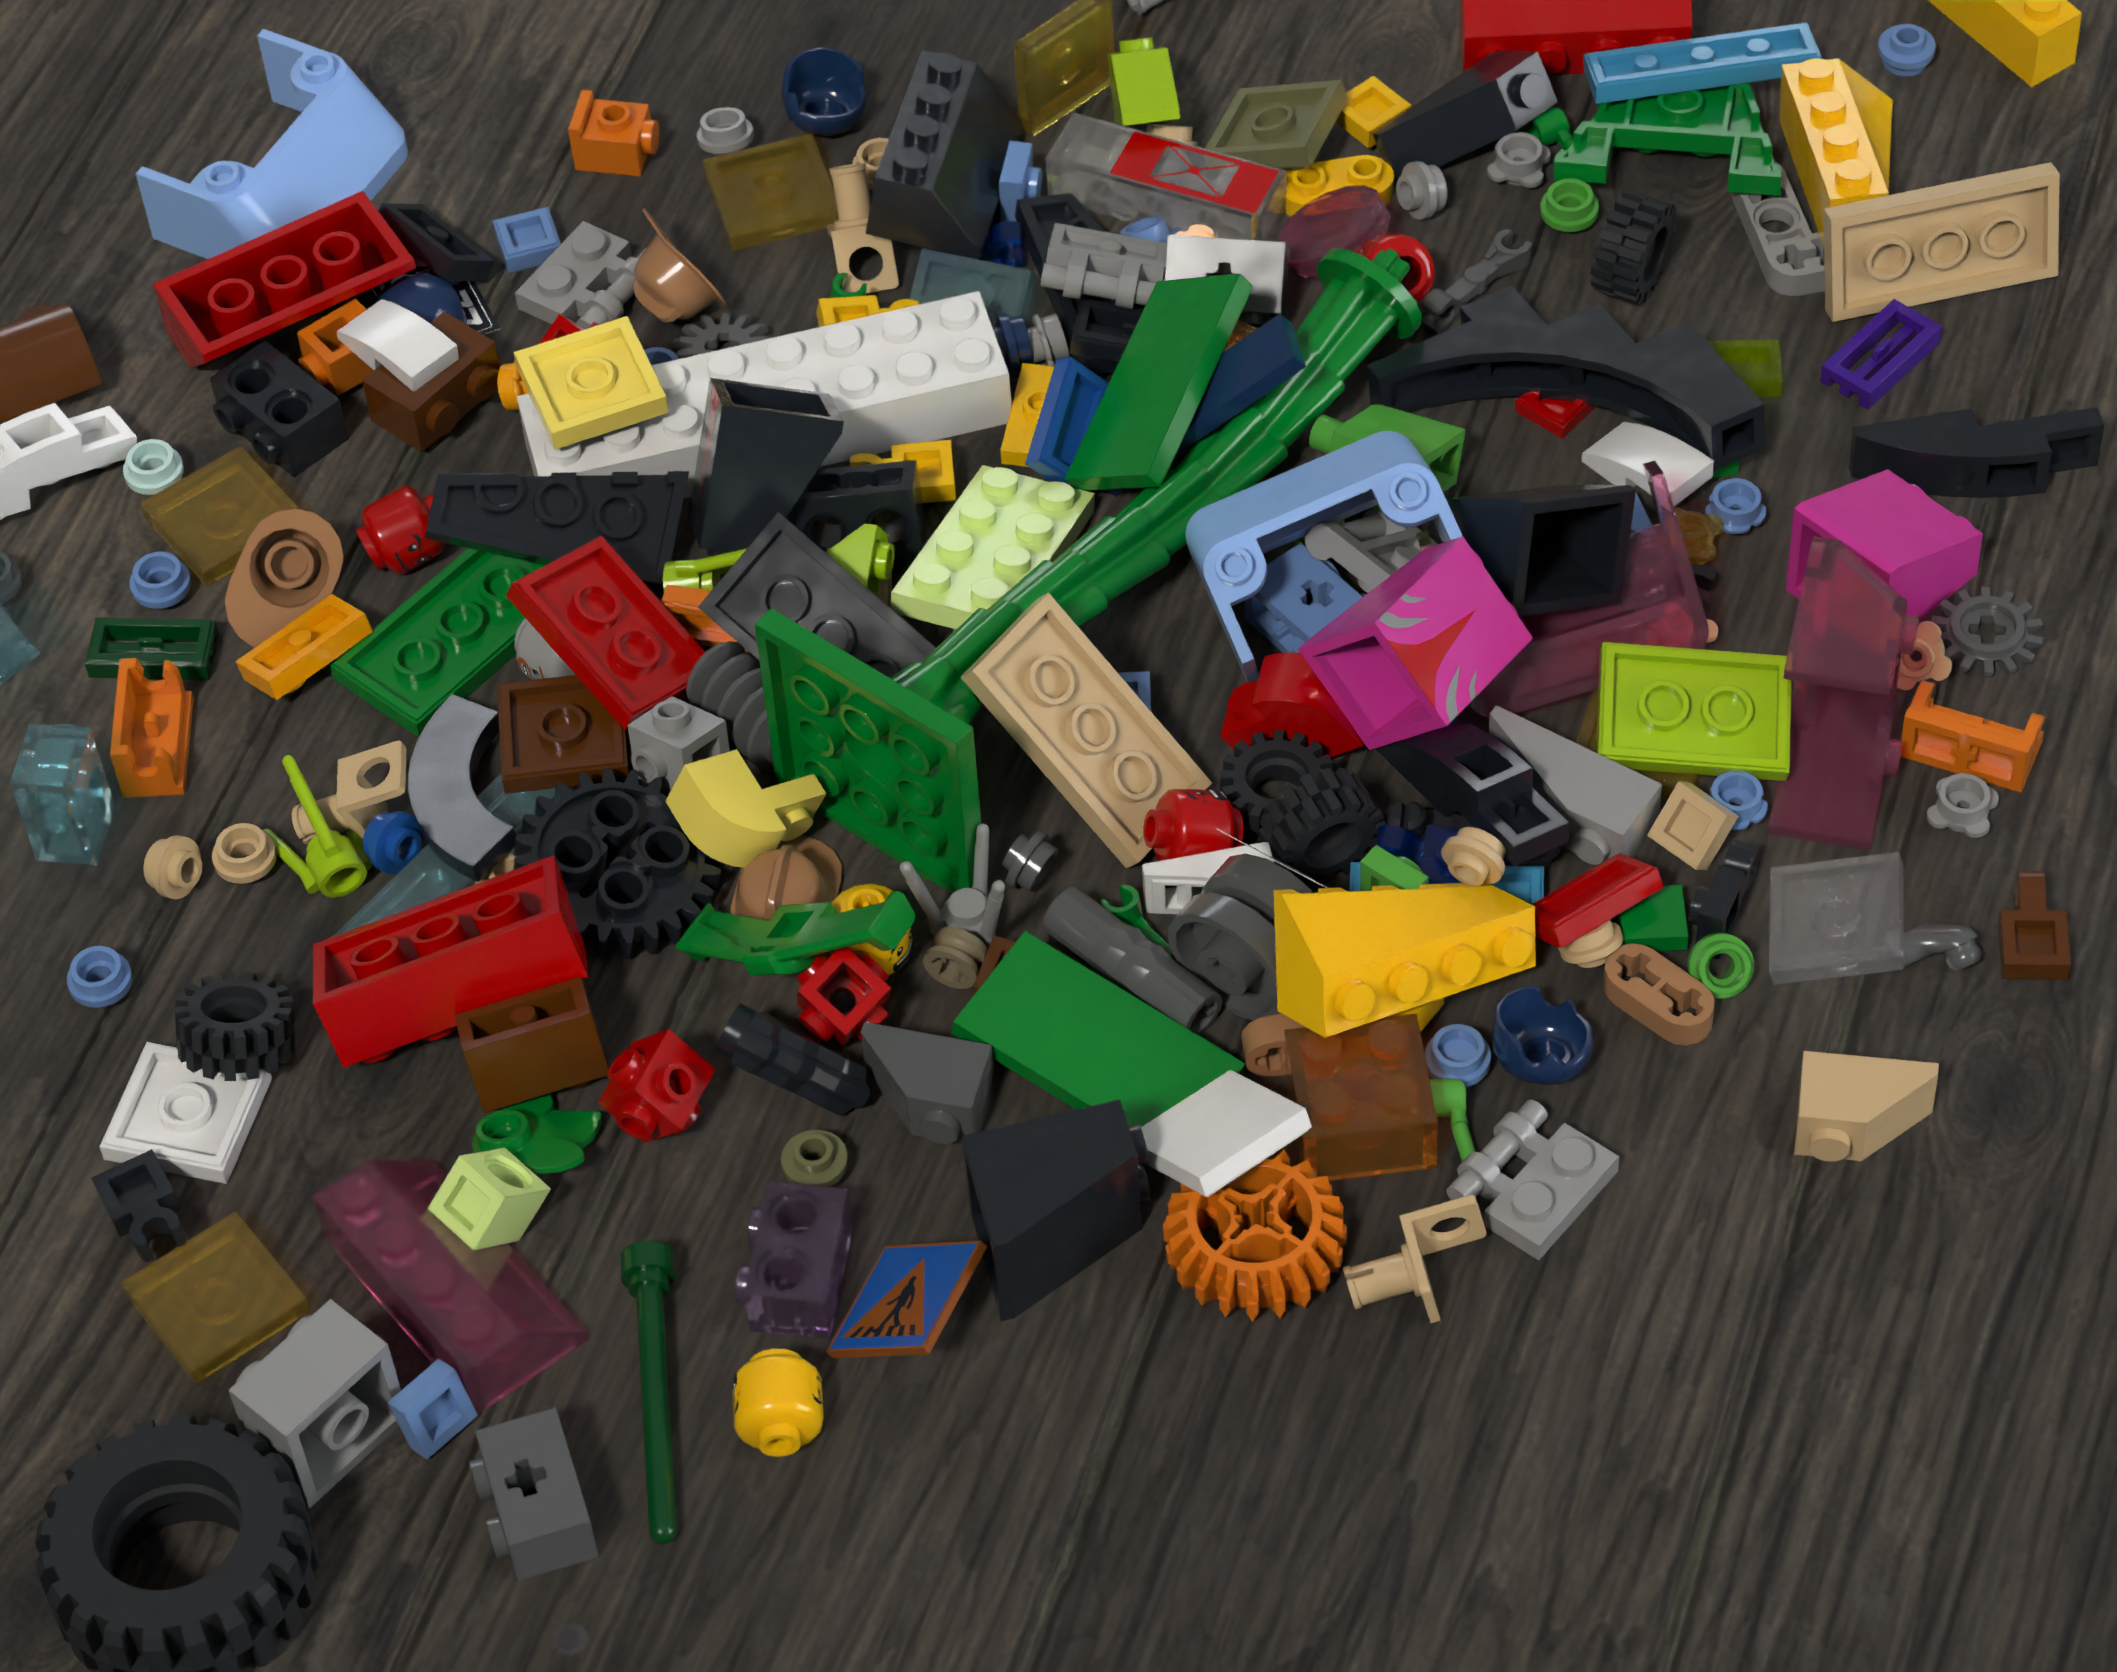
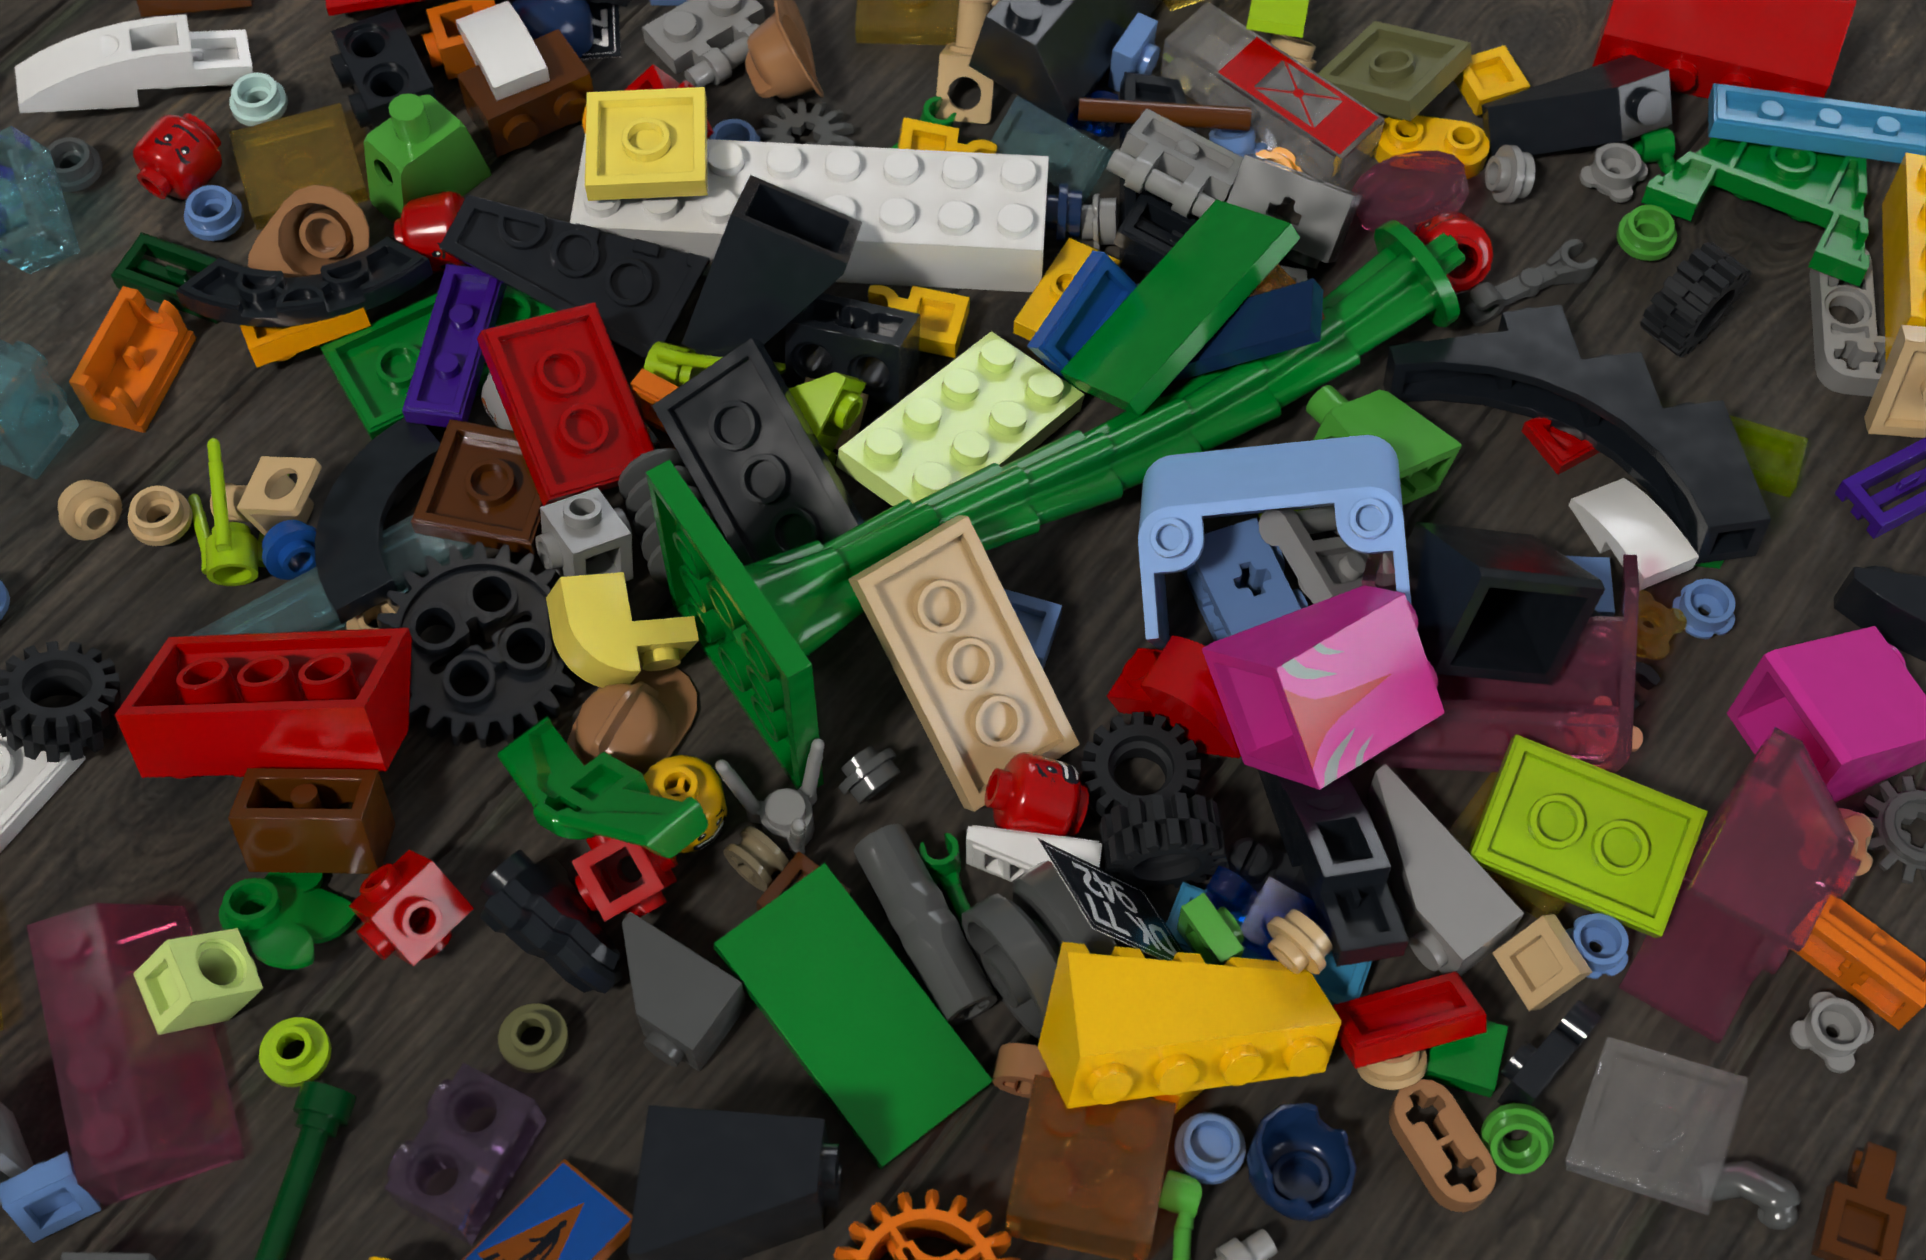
camera: 15 degrees right, 10 degrees up
white tile [1141,1070,1312,1197] -> none
none -> red head [133,113,222,200]
none -> black tile [175,236,433,327]
none -> lime plate [259,1017,331,1087]
none -> bright green torso [363,93,491,224]
none -> dark purple tile [402,264,507,427]
none -> reddish brown bar [1078,97,1252,131]

